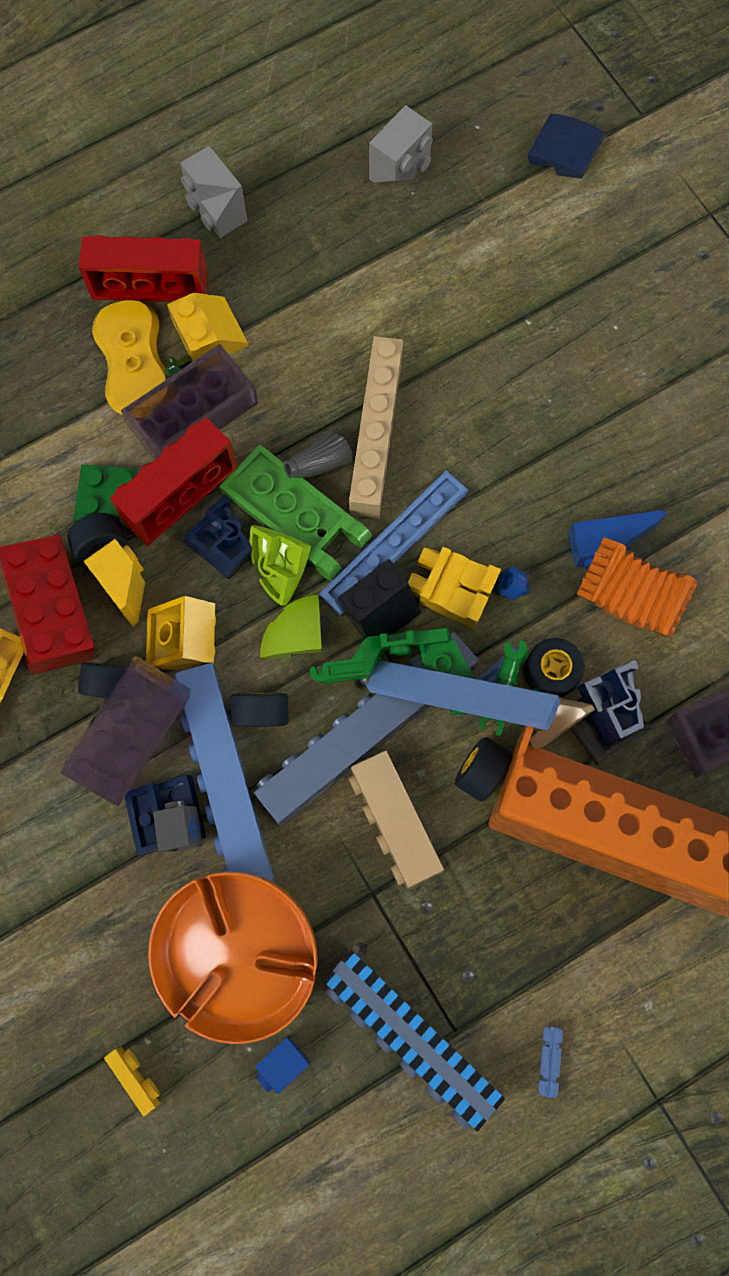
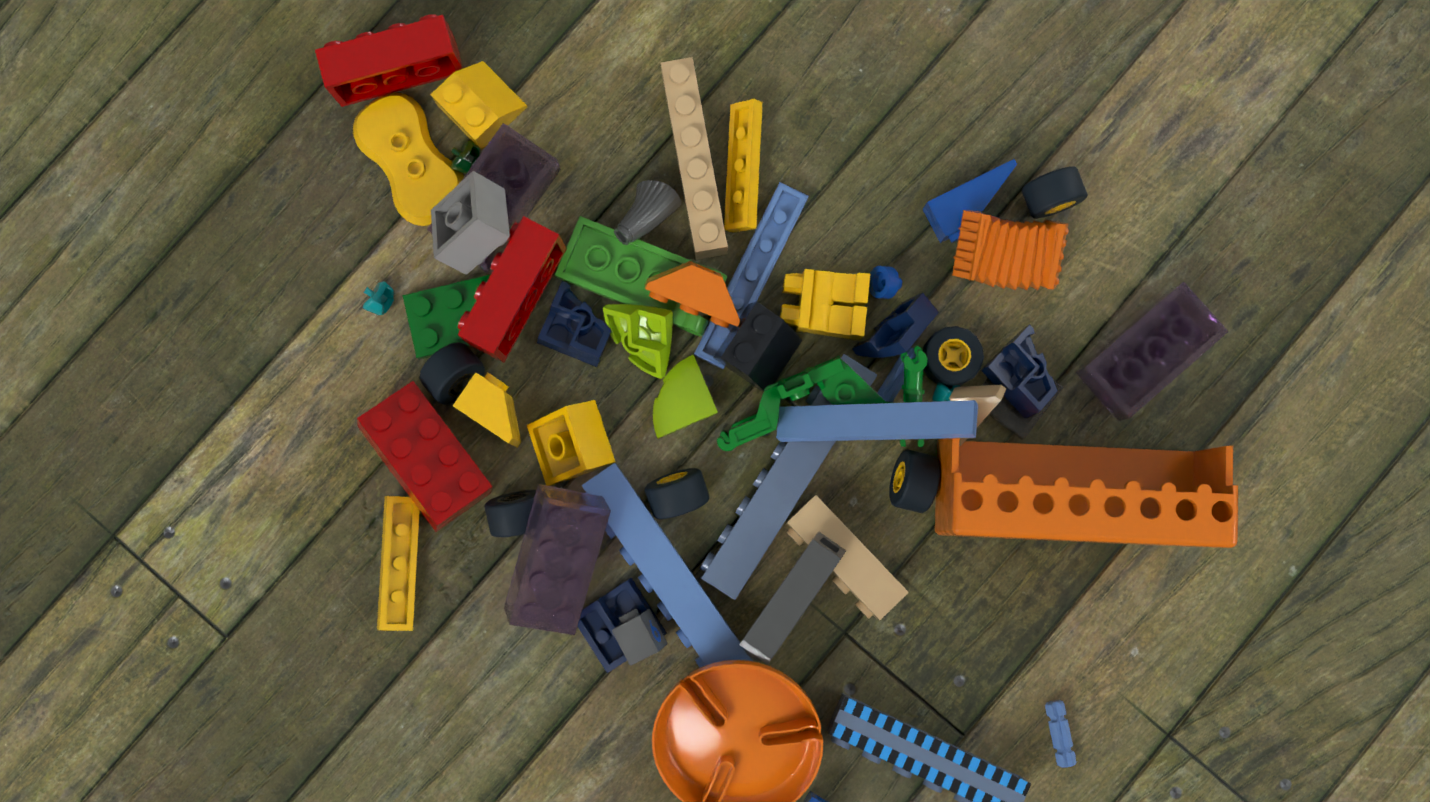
camera: 20 degrees left, 10 degrees up
none -> teal piece [363,281,395,316]
none -> light grey slope [431,171,510,275]
none -> orange slope [645,261,740,328]
none -> yellow plate [724,99,763,233]
none -> dark grey slope [739,532,846,665]
none -> dark blue slope [852,293,939,358]
none -> black wheel [1022,166,1088,219]

